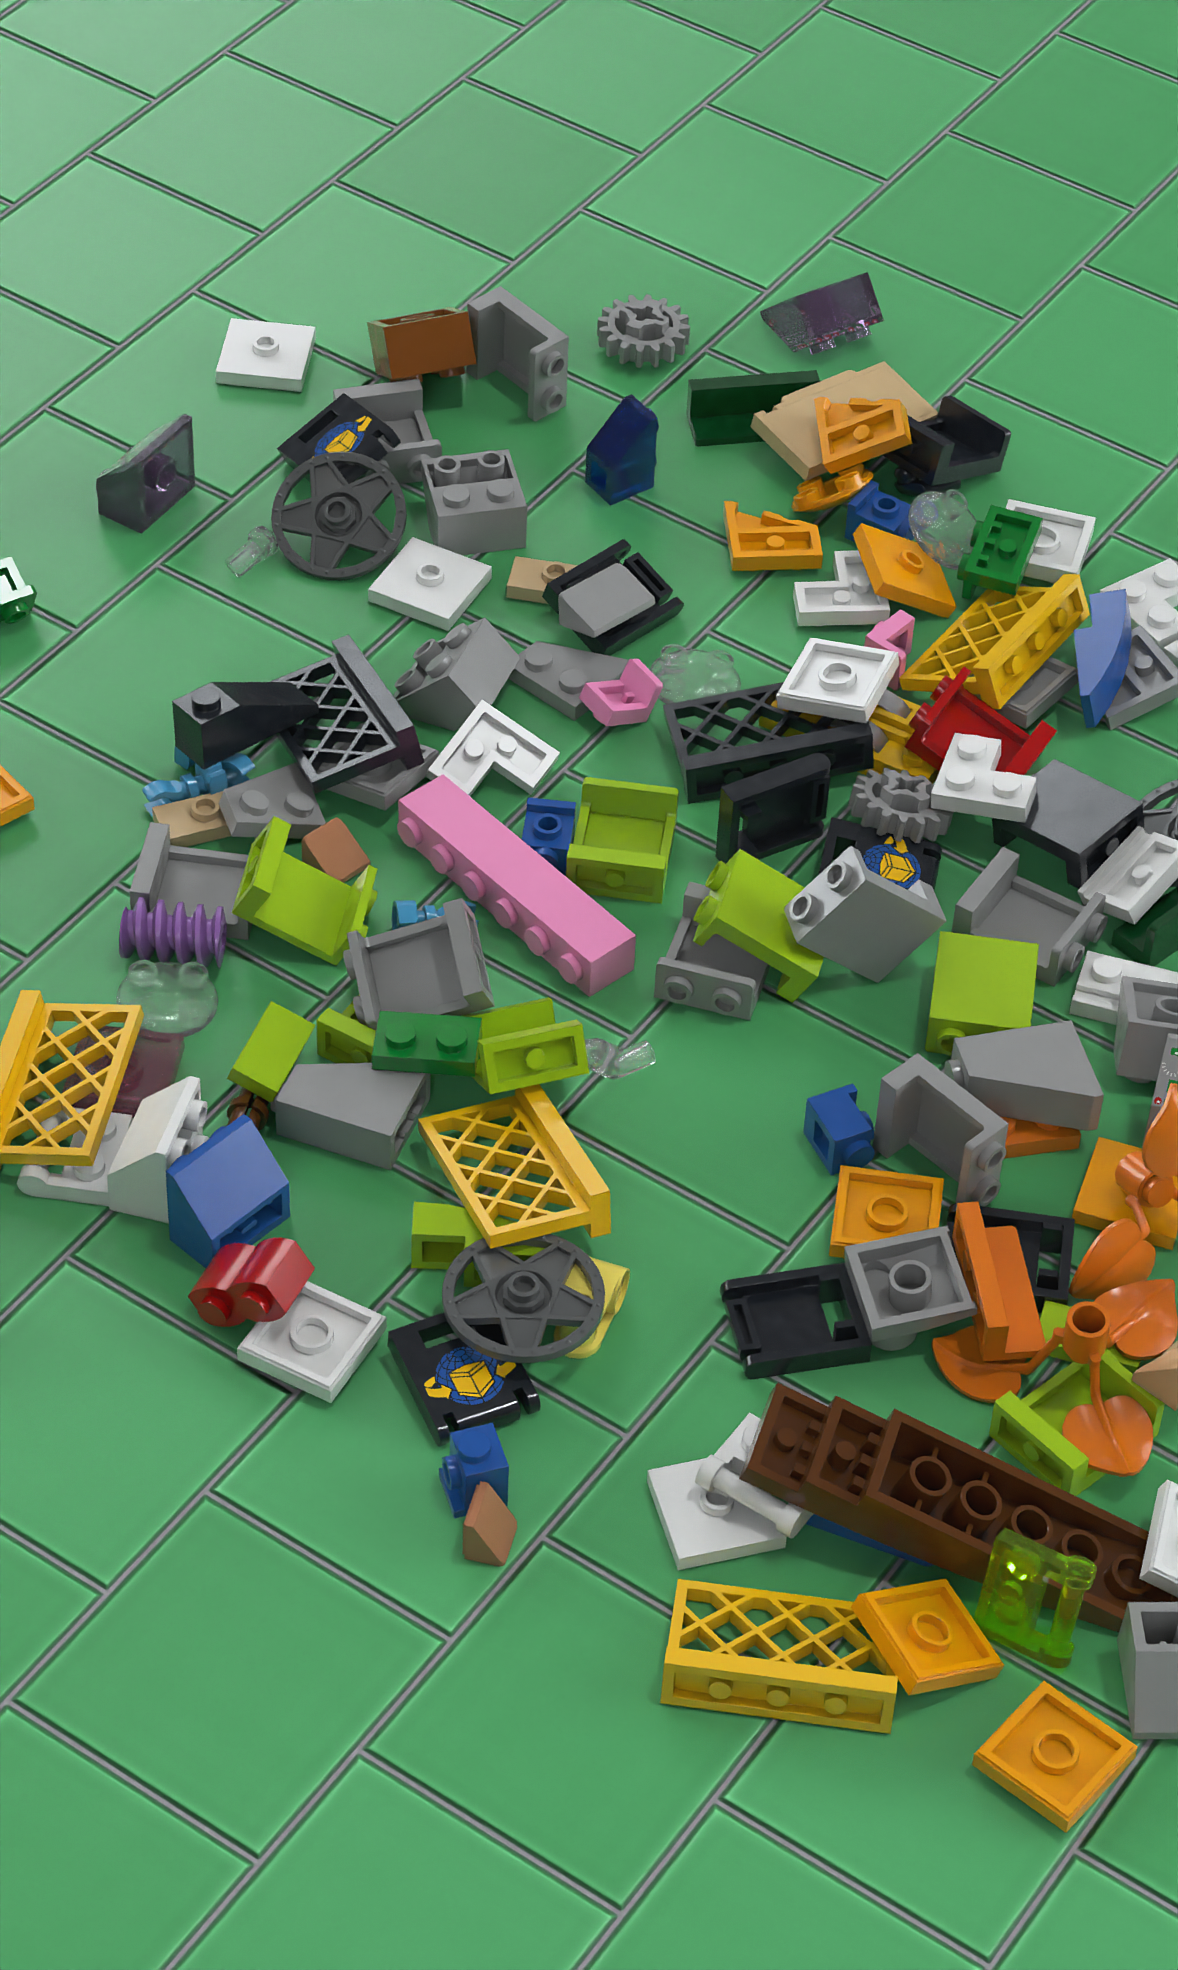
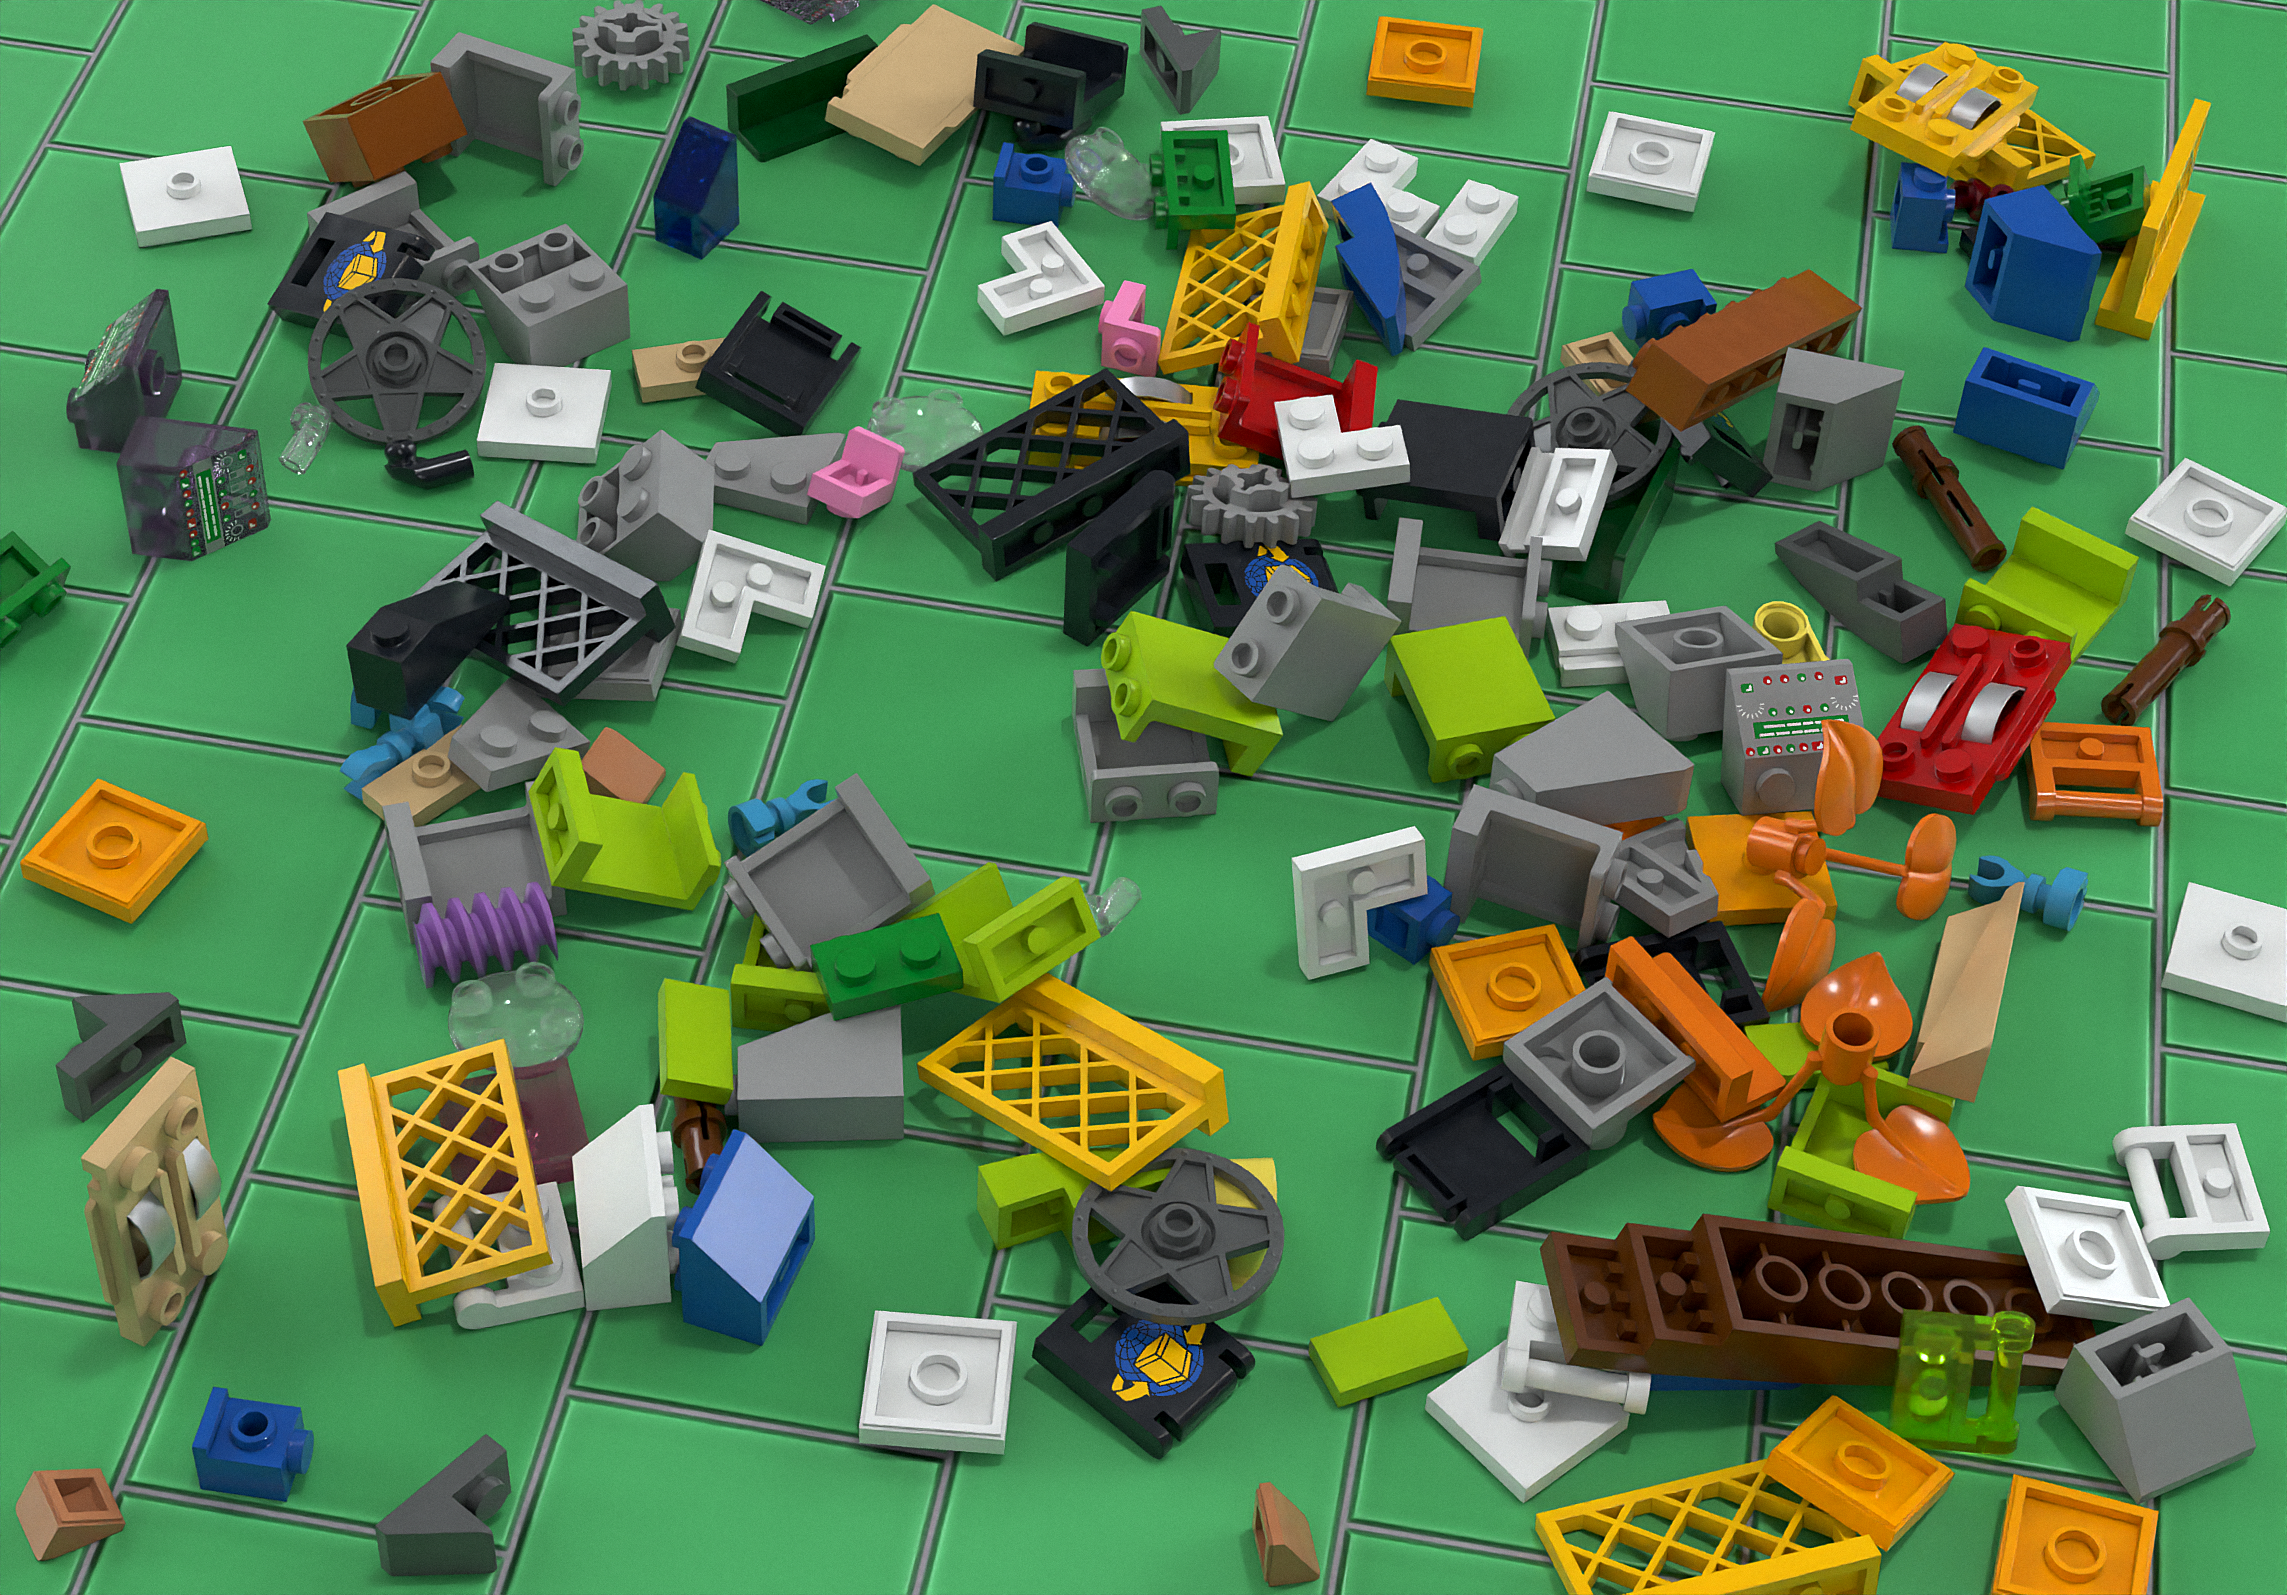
camera: 25 degrees left, 0 degrees up
red brick [188,1238,315,1327] -> none
bright pink brick [397,774,636,997] -> none
blue brick [439,1423,509,1519] -> none
blue brick [522,797,576,876] -> none
light grey slope [558,563,655,638] -> none
lime panel [566,777,679,904] -> none
light orange wing [723,501,823,571] -> none
white plate [776,638,899,723] -> none
light orange dish [791,463,874,512] -> none
light orange wing [814,397,912,474] -> none
light orange plate [852,523,957,618] -> none
none -> slope [116,415,271,561]
none -> black arm [384,439,474,490]
none -> dark grey slope [1139,6,1221,115]
none -> white plate [1291,826,1428,980]
none -> lime tile [1308,1296,1469,1408]
none -> light grey wing [1611,817,1719,938]

